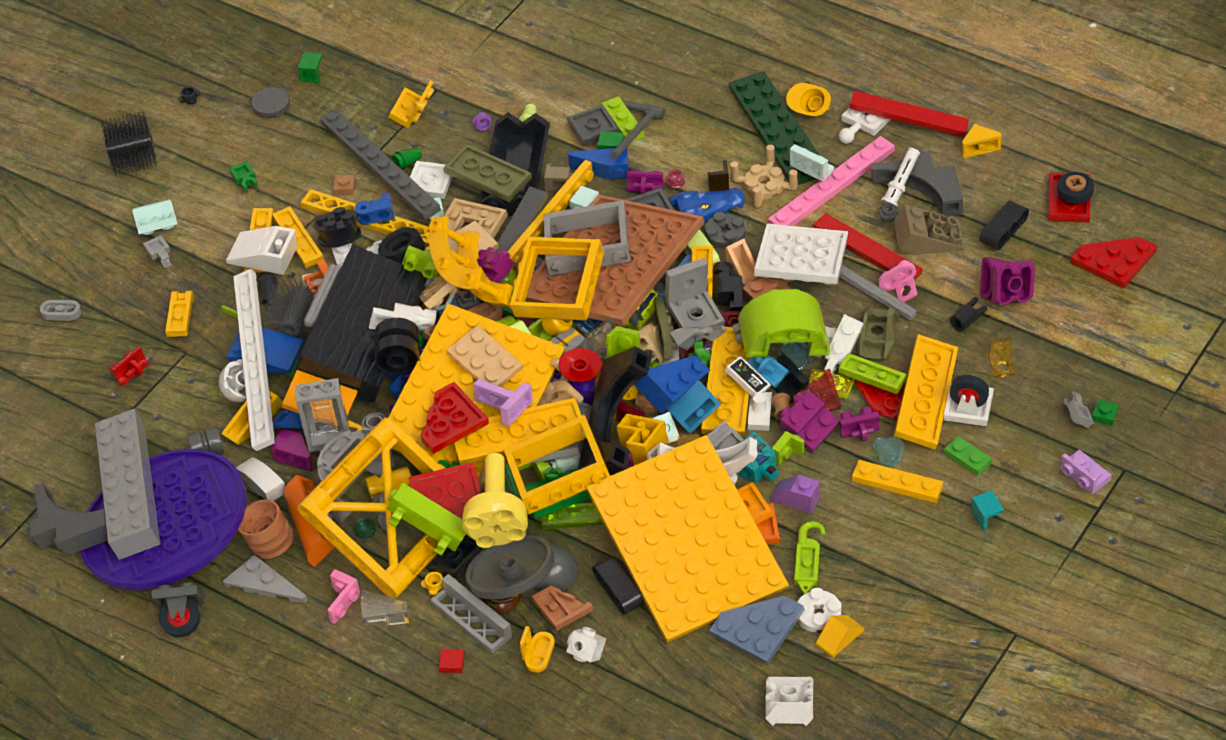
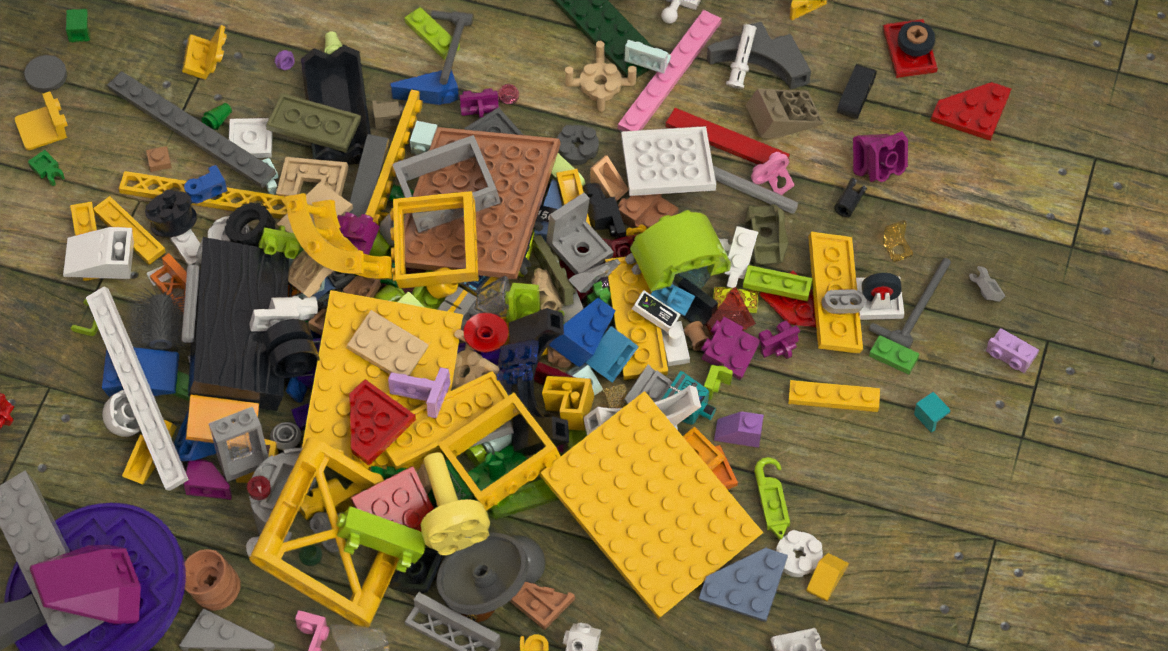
camera: 20 degrees left, 10 degrees up
yellow plate [165,291,194,337] -> none
dark grey wheel [187,426,224,454] -> none
white slope [235,457,285,501] -> none
black cone [258,274,279,306] -> none
orange brick [283,475,335,567] -> none
yellow plate [421,572,443,595] -> none
dark grey plate [567,105,619,146] -> none
black beam [592,556,644,615] -> none
green panel [597,131,624,150] -> none
blue animal [668,188,745,223] -> none
dark brown panel [707,160,729,191] -> none
clear light blue piece [873,436,904,467] -> none
dark grey plate [878,204,899,223] -> none
green plate [1092,400,1119,426] -> none
none -> yellow bracket [14,92,68,150]
none -> magenta wedge [29,545,141,624]
none -> dark red tile [247,476,271,500]
none -> clear blue plate [497,339,539,385]
none -> light grey plate [822,290,866,314]
none -> dark grey bar [869,258,951,349]

